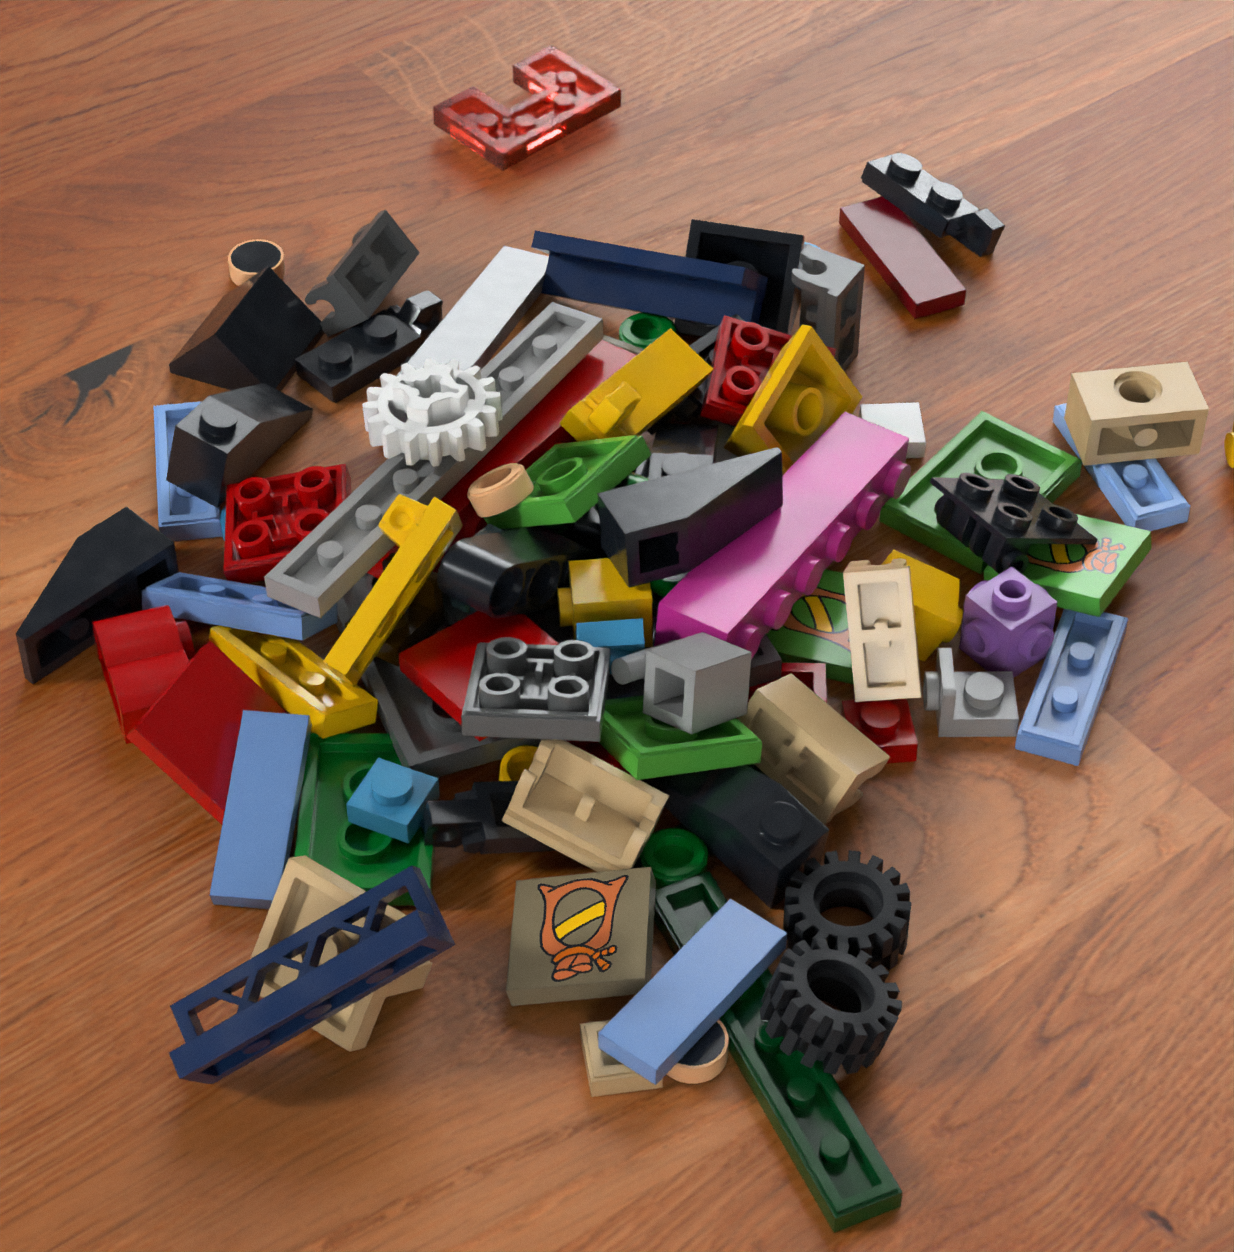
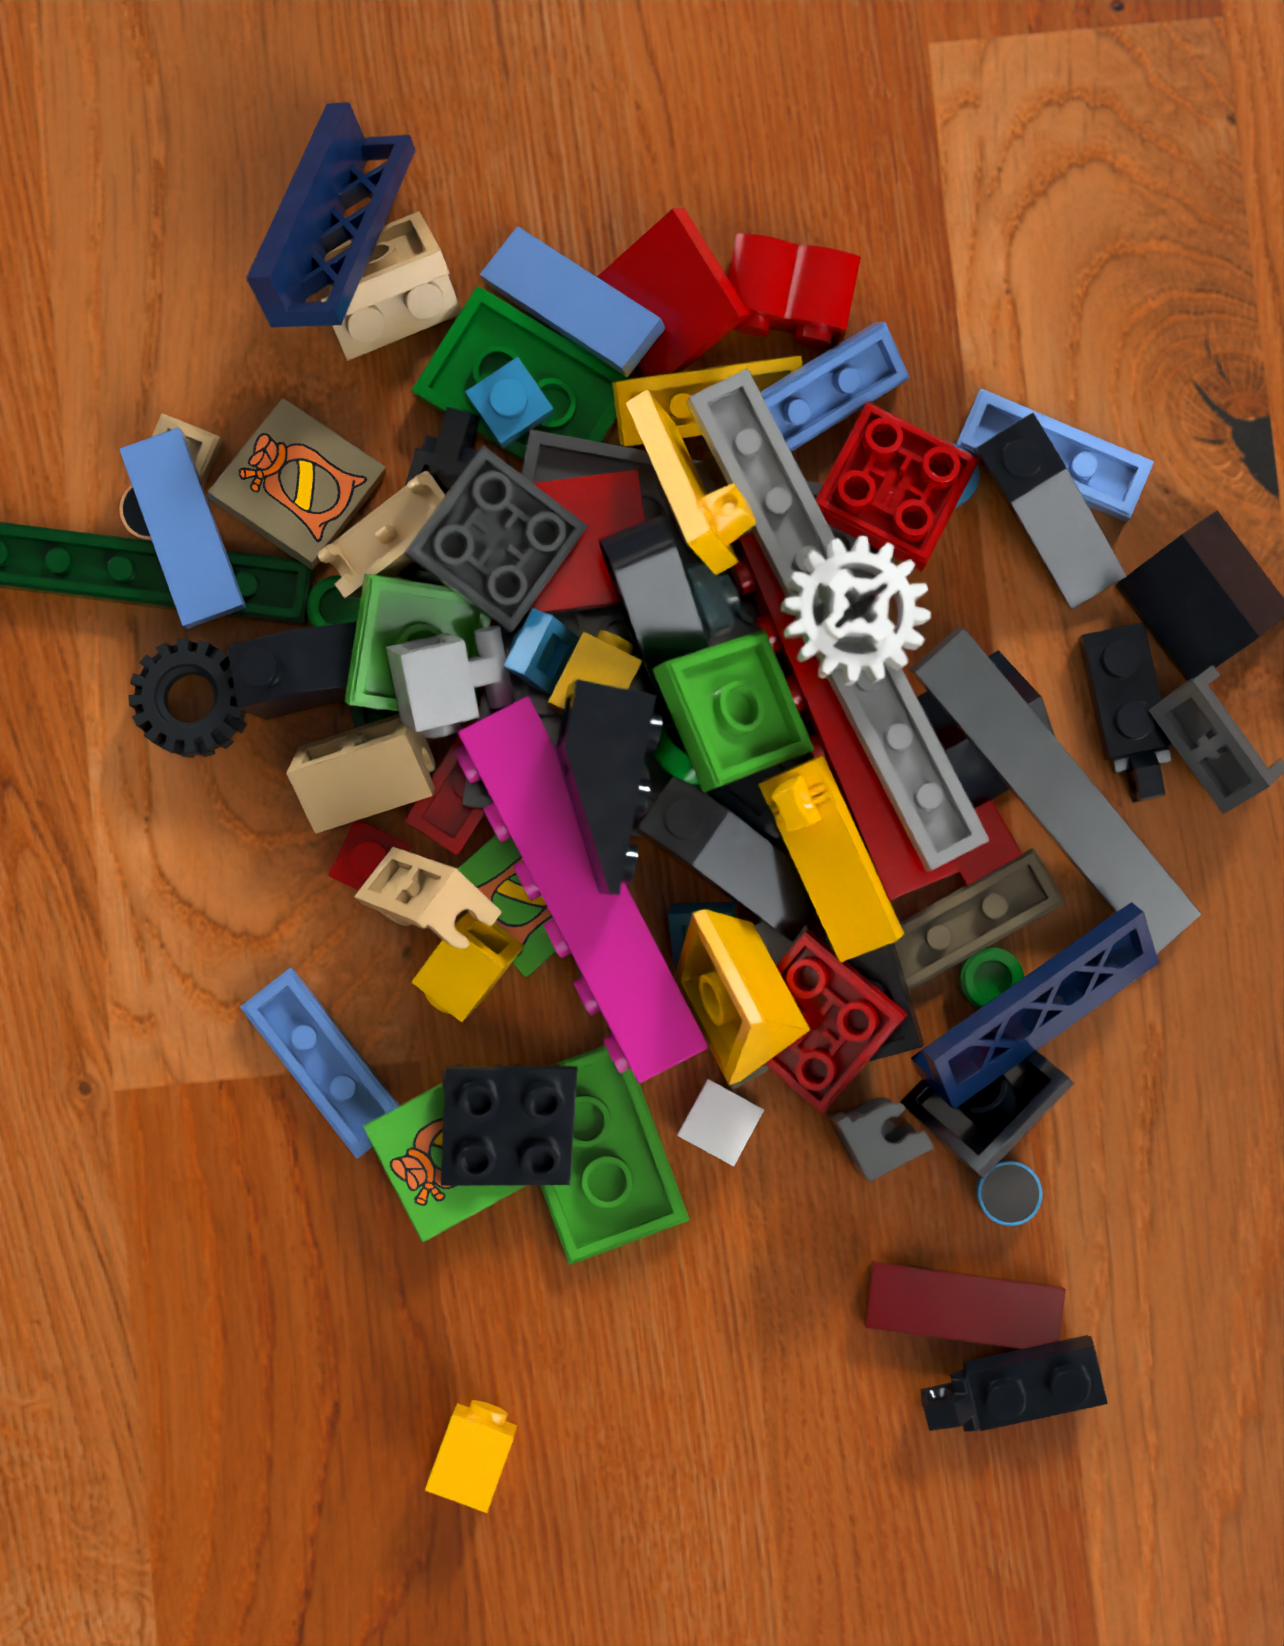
camera: 120 degrees right, 40 degrees up
black slope [16,507,179,684] -> none
light nougat tile [467,463,534,517] -> none
black tyre [760,939,902,1074] -> none
light grey bracket [923,648,1019,737] -> none
medium lavender brick [959,567,1057,678] -> none
light blue tile [1053,403,1190,531] -> none
tan brick [1064,362,1209,466] -> none

